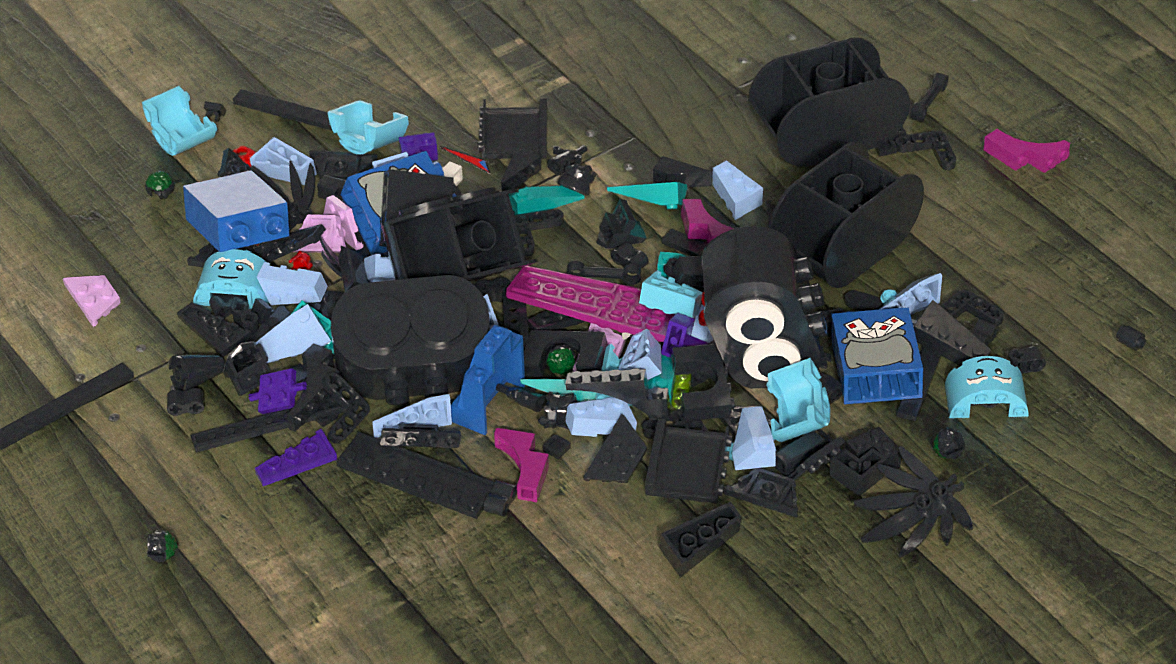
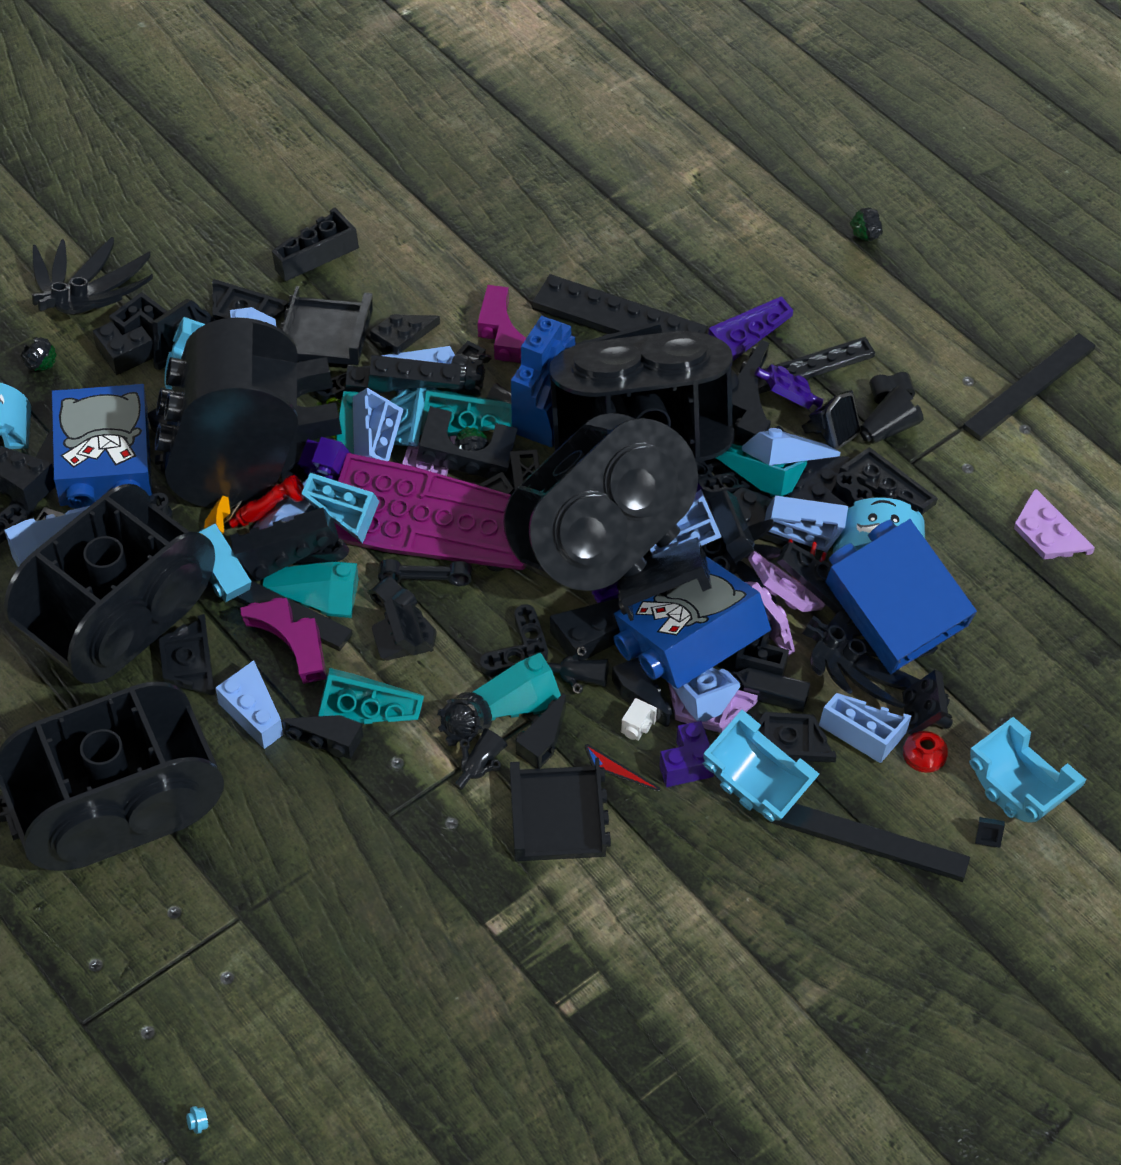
camera: 175 degrees right, 10 degrees up
dark green piece [145,171,174,199] -> none
black axle [484,480,517,517] -> none

